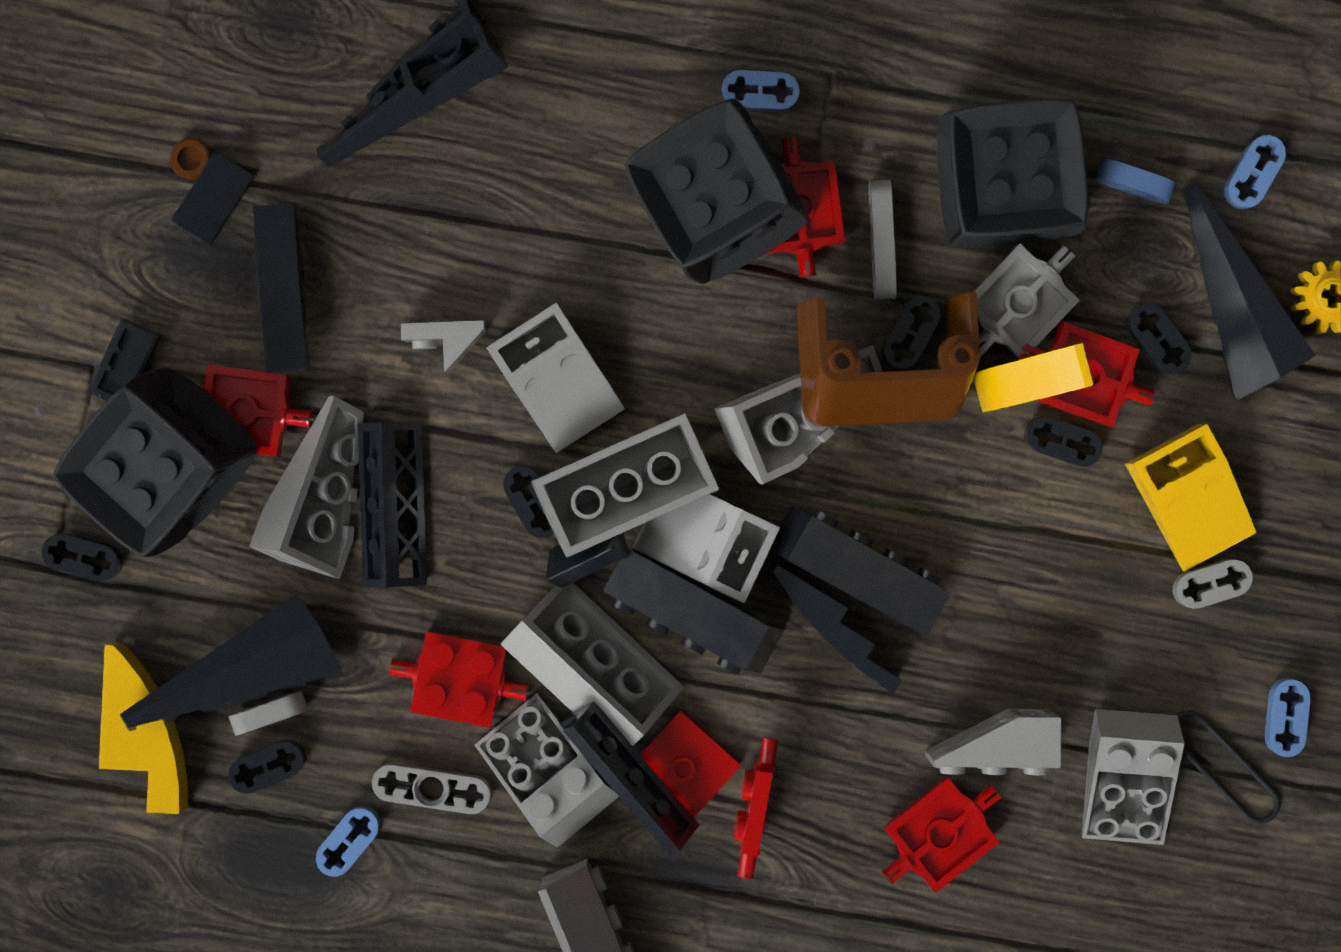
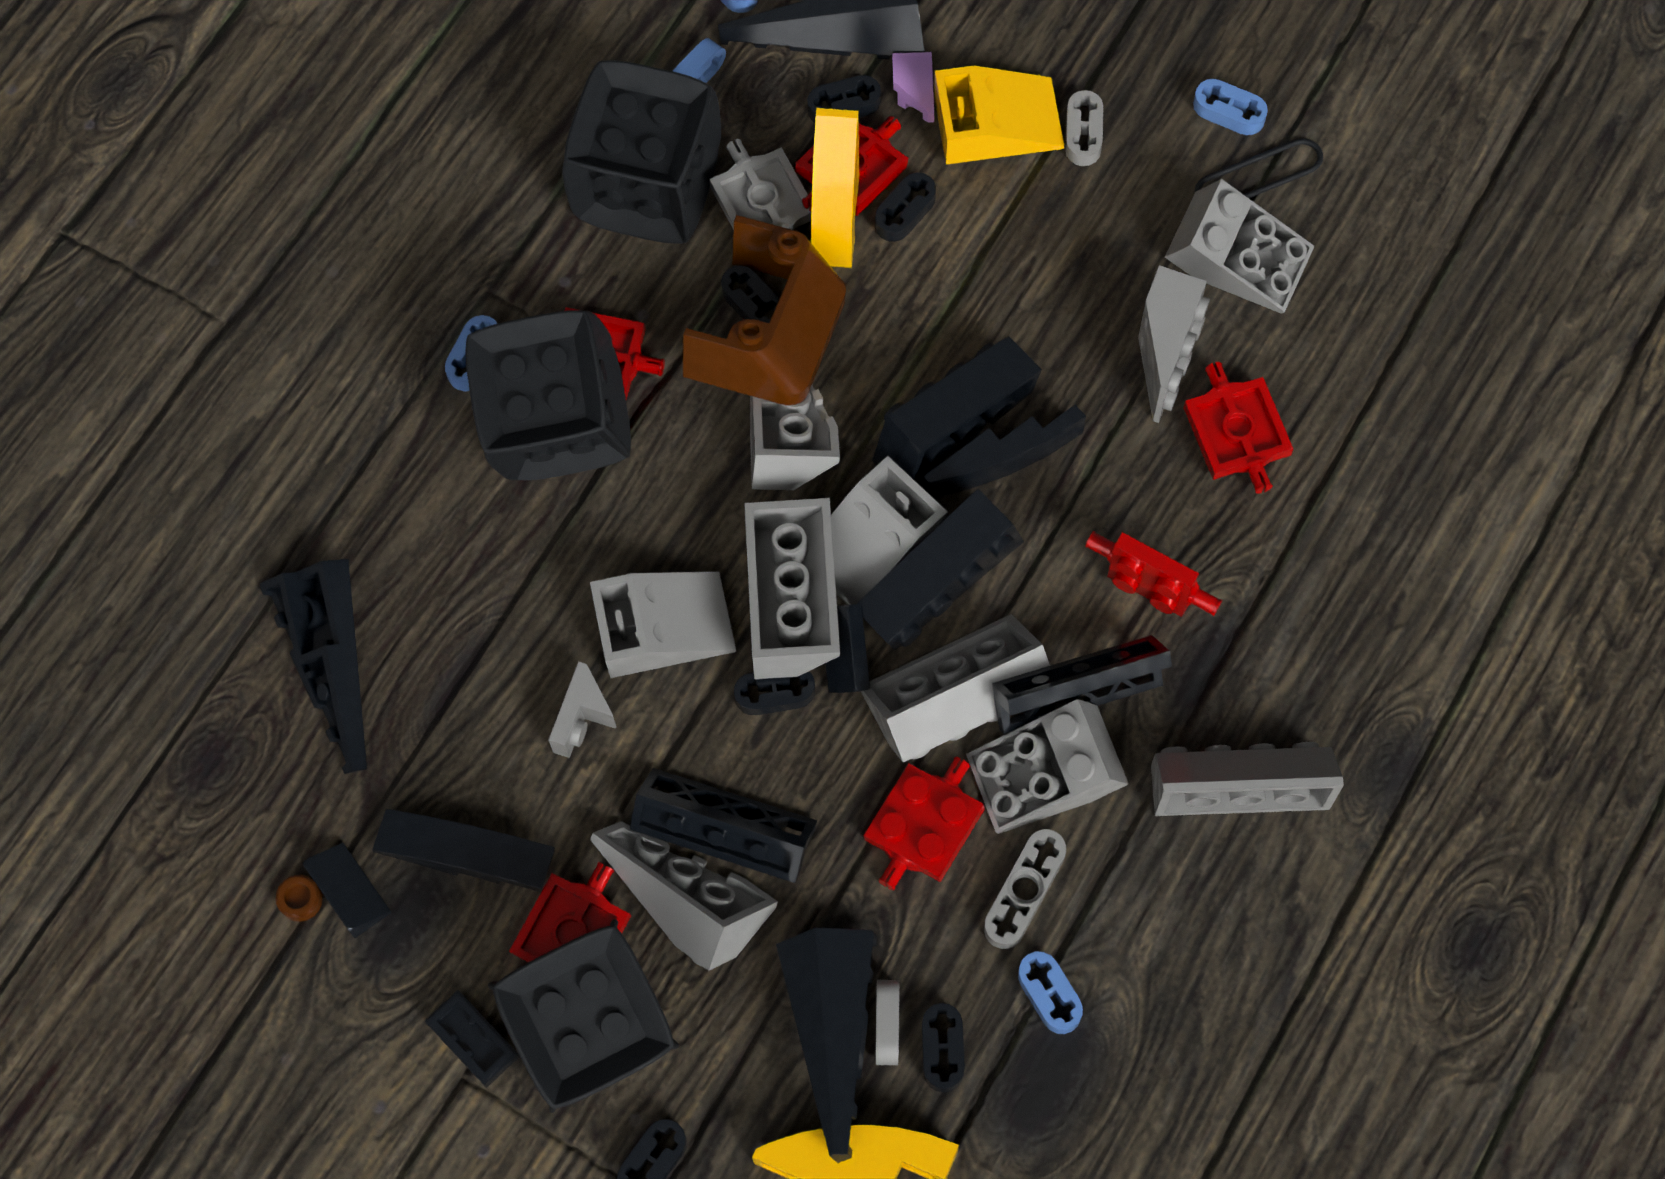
camera: 70 degrees left, 20 degrees down
red plate [640,709,741,818] -> none
light grey beam [868,180,897,300] -> none
none -> lavender slope [892,52,934,122]

